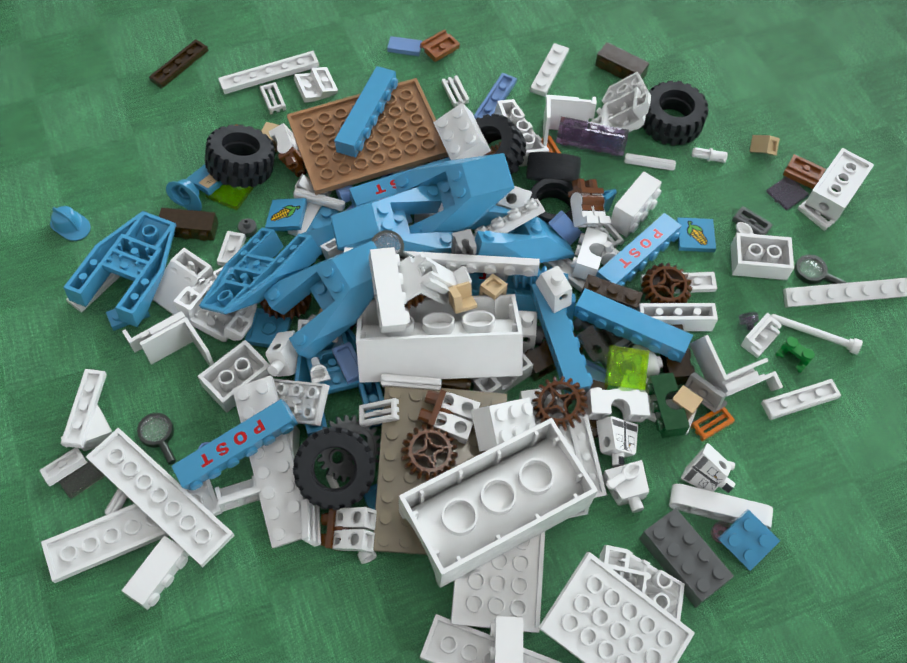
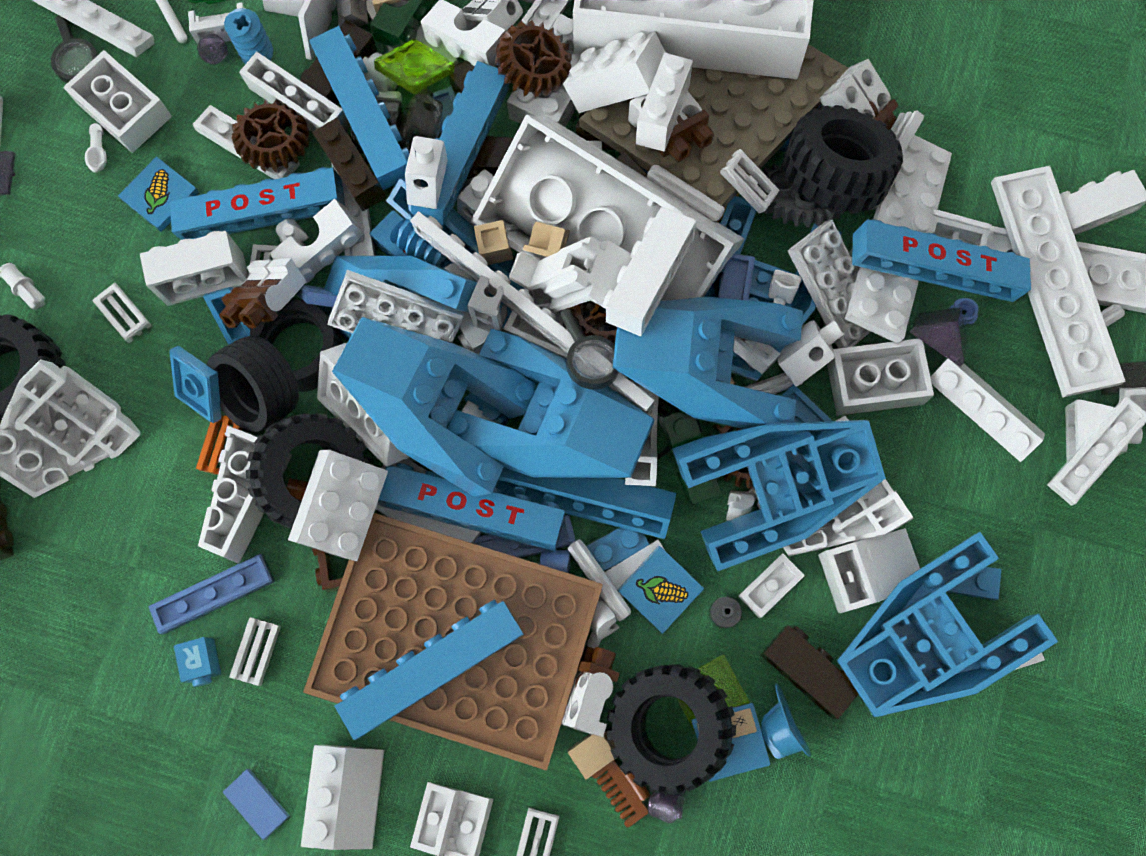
camera: 135 degrees left, 15 degrees up
dark azure piece [50,206,91,241] -> none
white piece [122,311,214,366] -> none
piece [137,413,176,465] -> none
reddish brown gear [400,424,458,482] -> none
dark orange plate [420,29,460,62] -> none
white plate [530,43,569,97] -> none
white piece [543,95,596,146] -> none
clear purple brick [556,116,629,156] -> none
white axle [624,153,676,171] -> none
dark grey tile [732,206,773,235] -> none
none -> white tile [92,283,152,343]
none -> dark azure tile [170,346,221,423]
none -> dark azure brick [174,637,221,687]
none -> dark azure piece [224,8,274,64]
none -> white slope [301,744,385,850]
none -> white brick [636,53,693,152]
none -> clear purple slope [910,307,968,367]
none -> white brick [930,354,1045,462]

